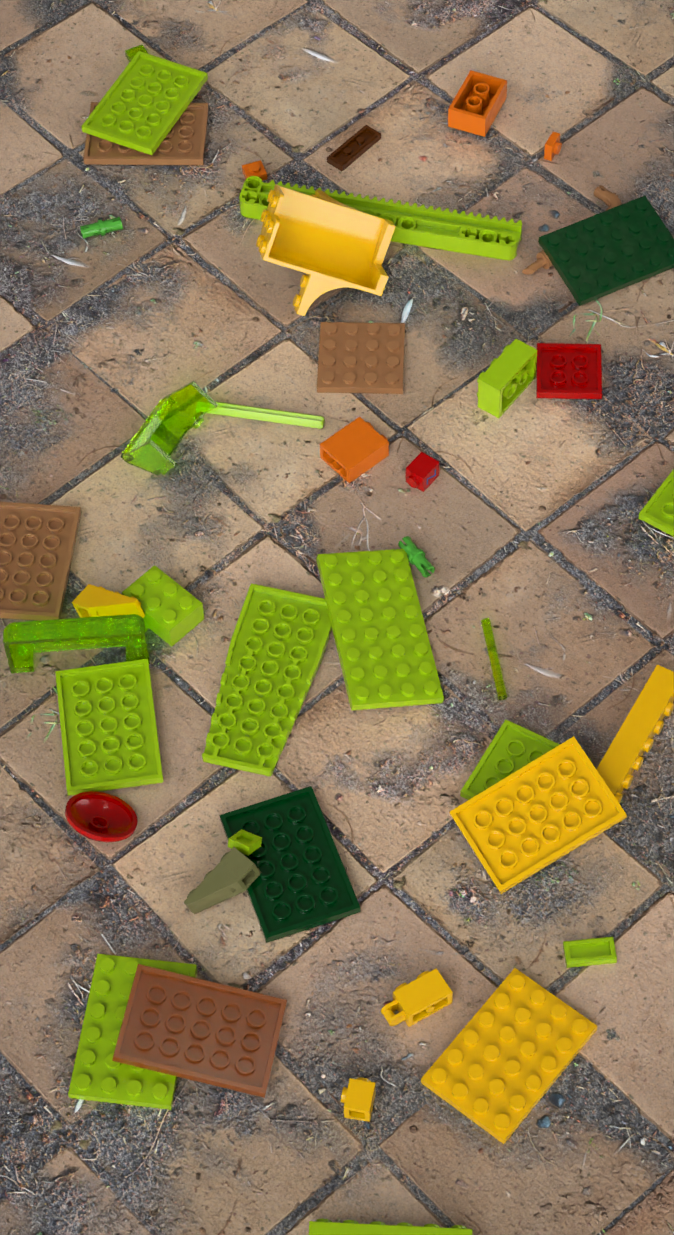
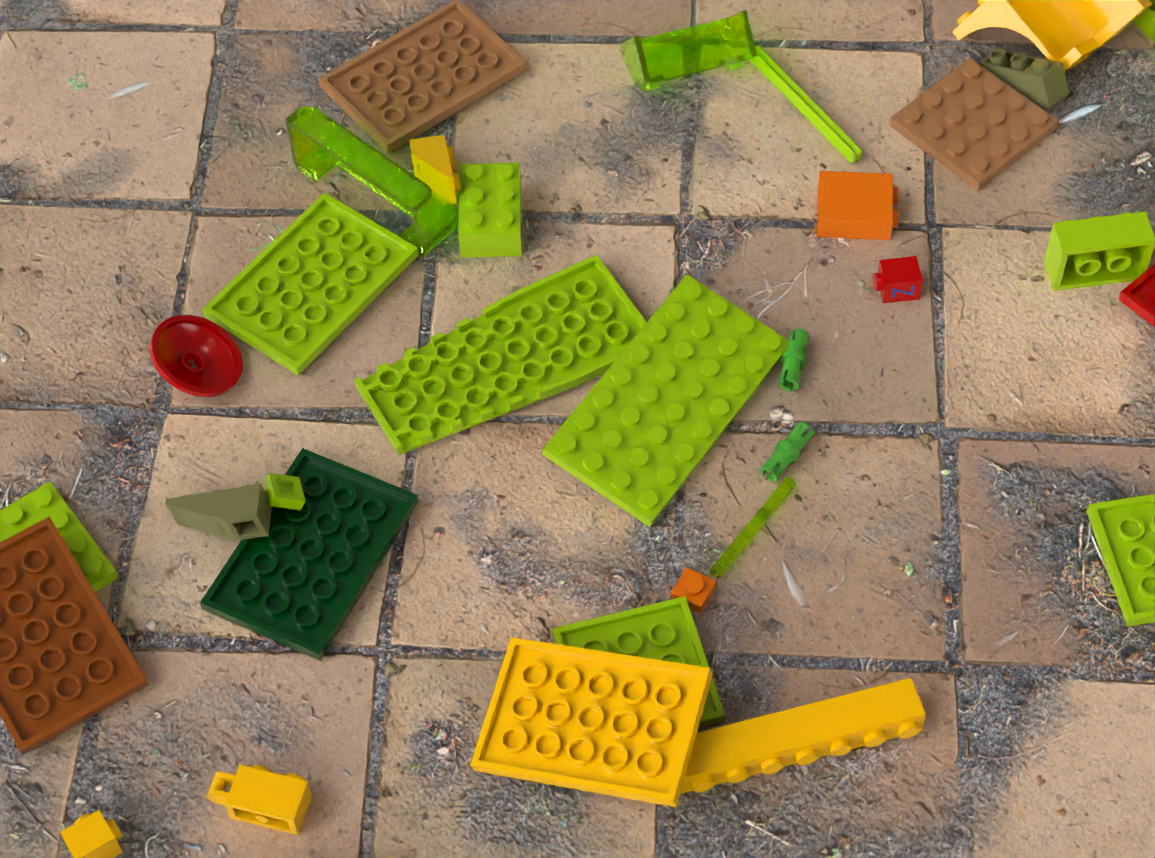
camera: 45 degrees right, 0 degrees up
none -> orange plate [670,567,717,614]
none -> bright green pin [760,421,815,482]
none -> olive slope [978,48,1069,108]

